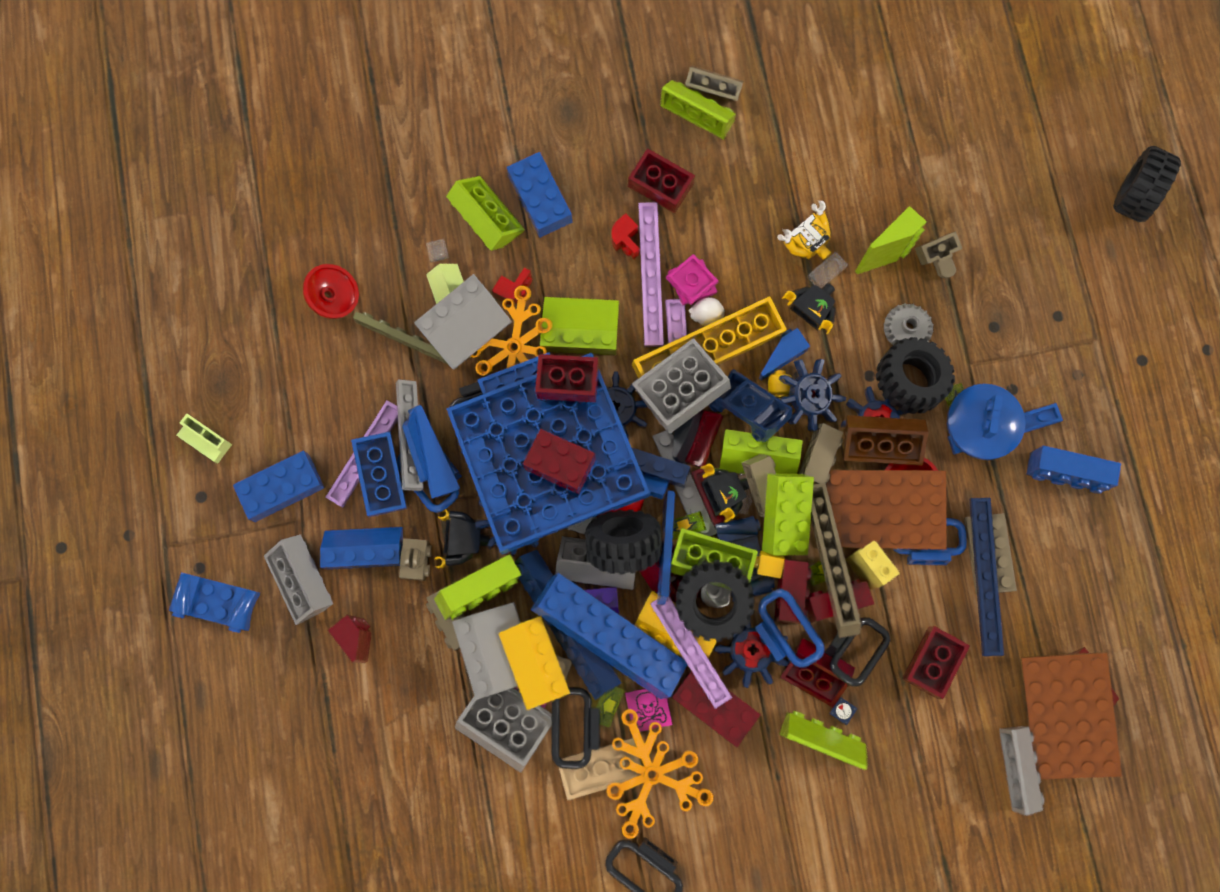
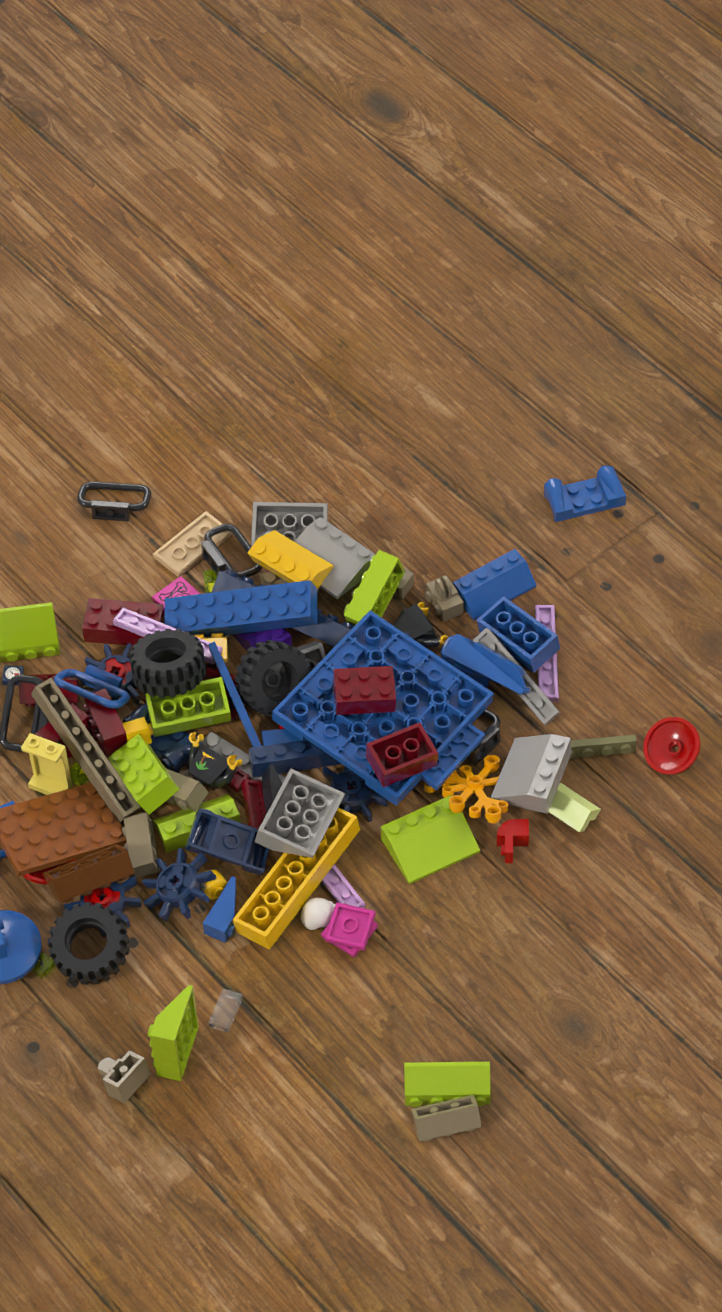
camera: 150 degrees right, 25 degrees down
yellowish green piece [176,414,232,464] -> none
blue brick [233,450,325,522] -> none
light grey slope [264,534,333,625] -> none
dark red slope [328,615,372,663] -> none
clear plate [426,239,449,263] -> none
lime slope [446,176,525,251] -> none
blue brick [506,152,573,238] -> none
light orange plant [606,709,713,839] -> none
red brick [611,213,640,259] -> none
dark red brick [628,148,695,213] -> none
lavender plate [639,202,664,347] -> none
clear neon green tile [672,511,706,541] -> none
torso [777,200,832,260] -> none
black torso [782,283,836,334] -> none
light grey gear [884,303,933,345] -> none

